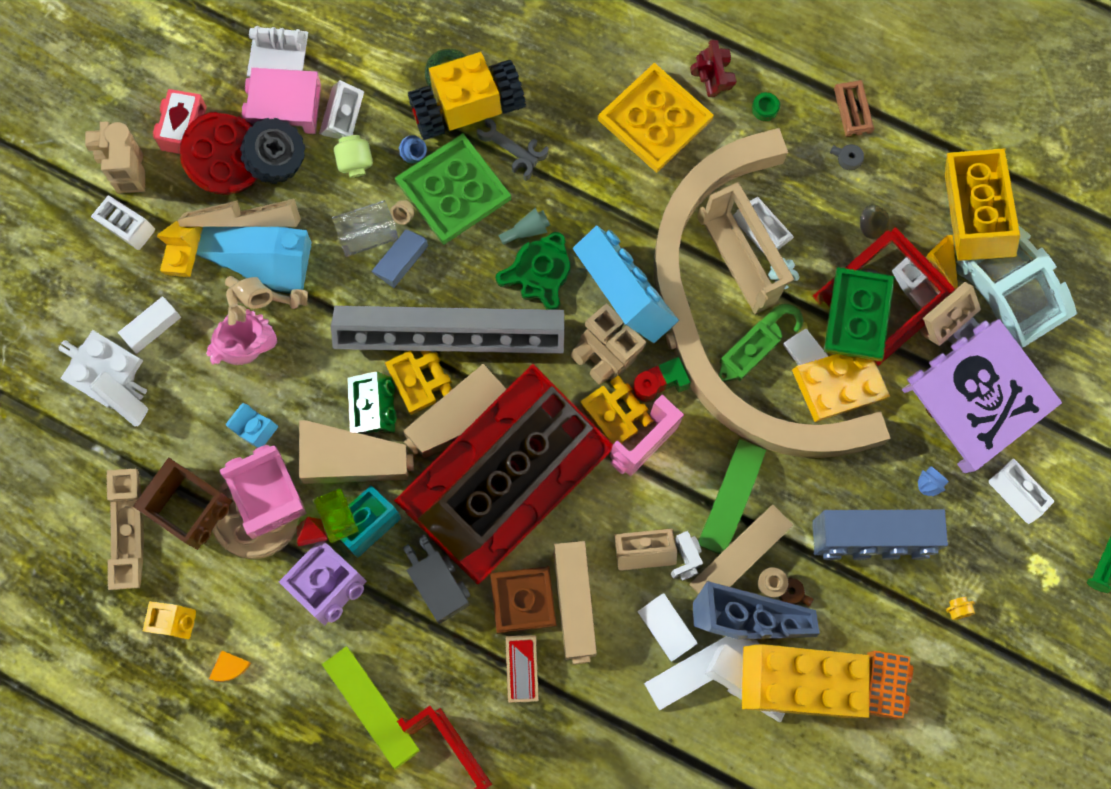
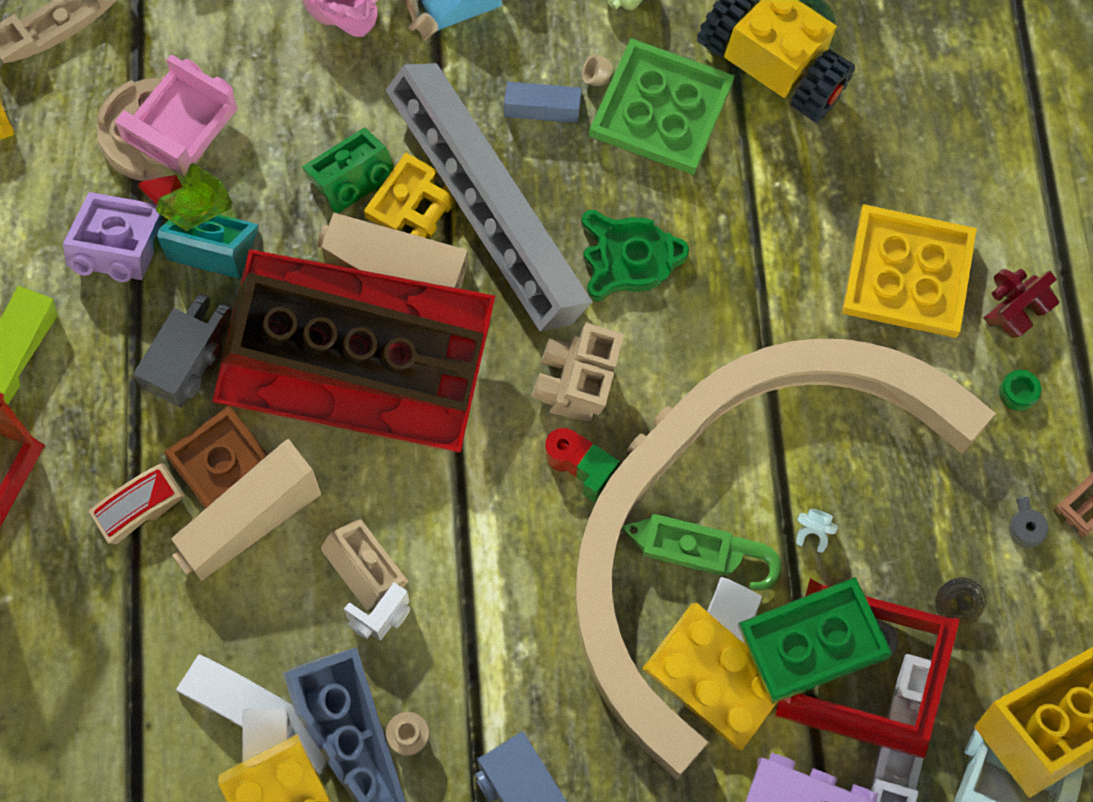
camera: 60 degrees right, 5 degrees down
reddish brown window [133,457,233,550] -> none
medium azure bracket [226,403,279,448] -> none
tan slope [299,420,414,484] -> none
clear slope [332,200,398,257] -> none
medium blue plate [398,135,427,163] -> none
dark grey bar [476,118,549,181] -> none
sand green cone [499,207,550,245] -> none
medium azure wedge [572,225,679,343] -> none
yellow plate [580,376,654,444] -> none
bright pink panel [610,395,684,477] -> none
white slope [637,593,698,662] -> none
tan slope [689,504,793,594] -> none
tan piece [697,182,794,315] -> none
bright green slope [698,439,766,555] -> none
white slope [733,197,794,256] -> none
reddish brown piece [778,577,813,607] -> none
tan bracket [920,282,981,346] -> none
yellow slope [925,235,958,291] -> none

